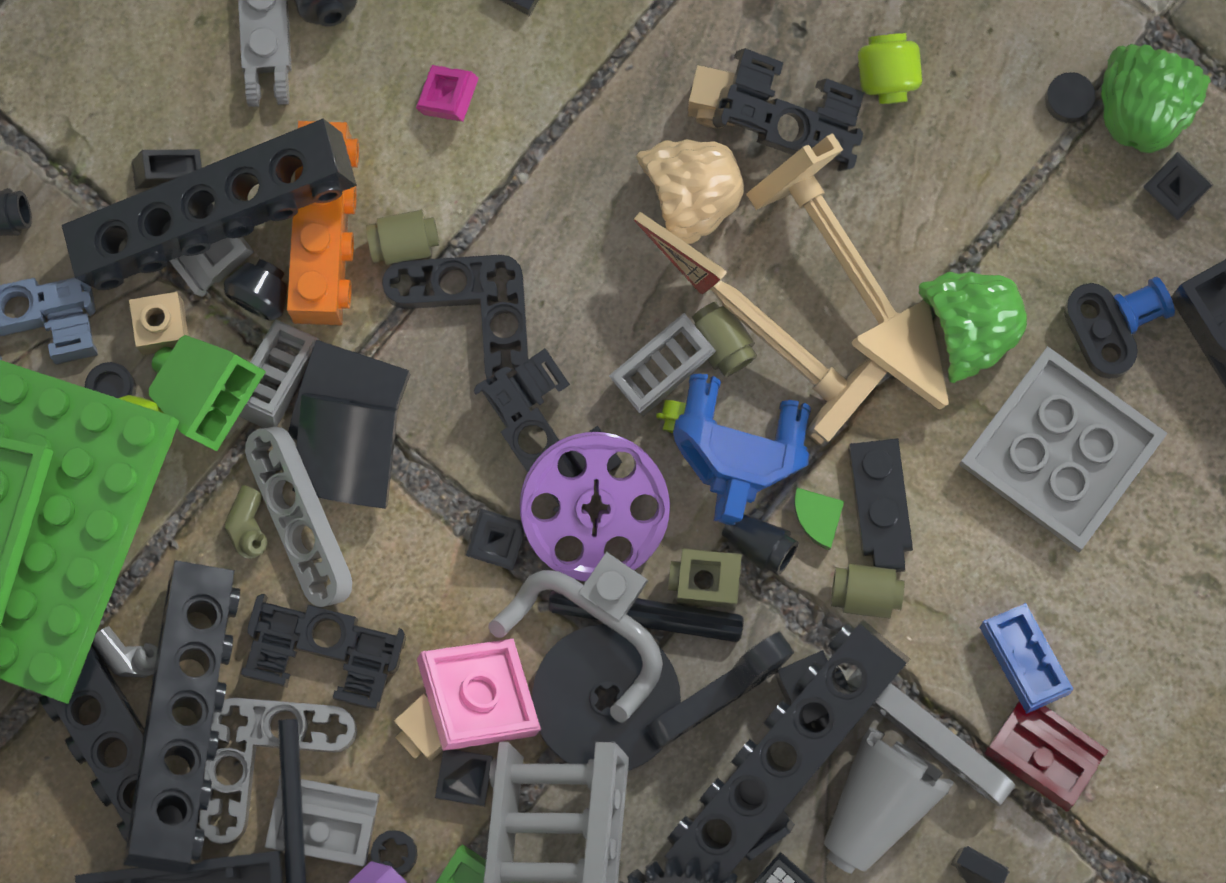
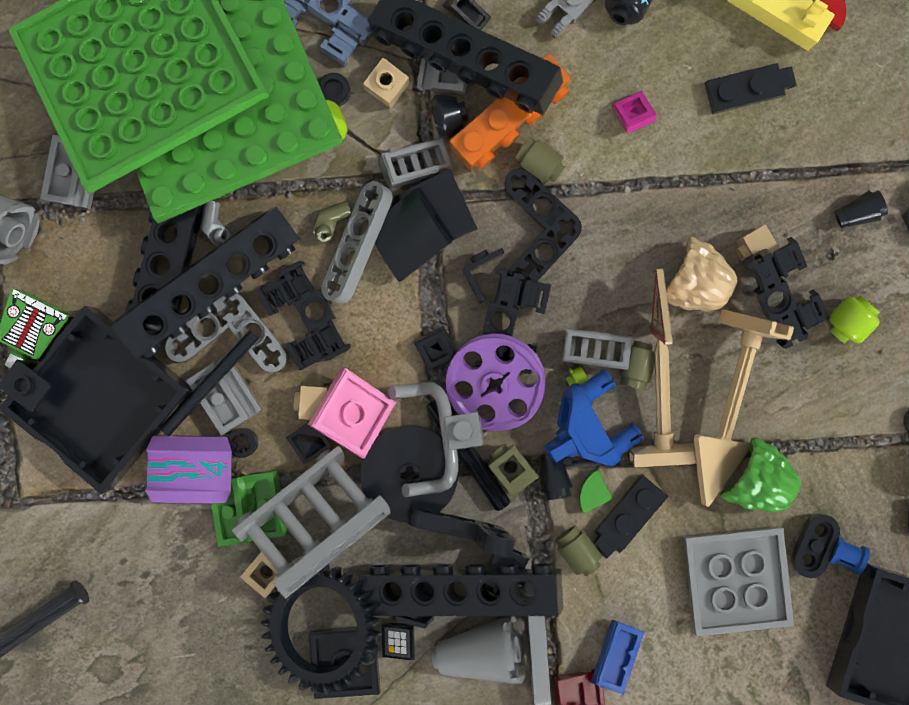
camera: 50 degrees right, 10 degrees up
bright green torso [149,335,266,451] -> none
none -> black bracket [462,248,504,303]

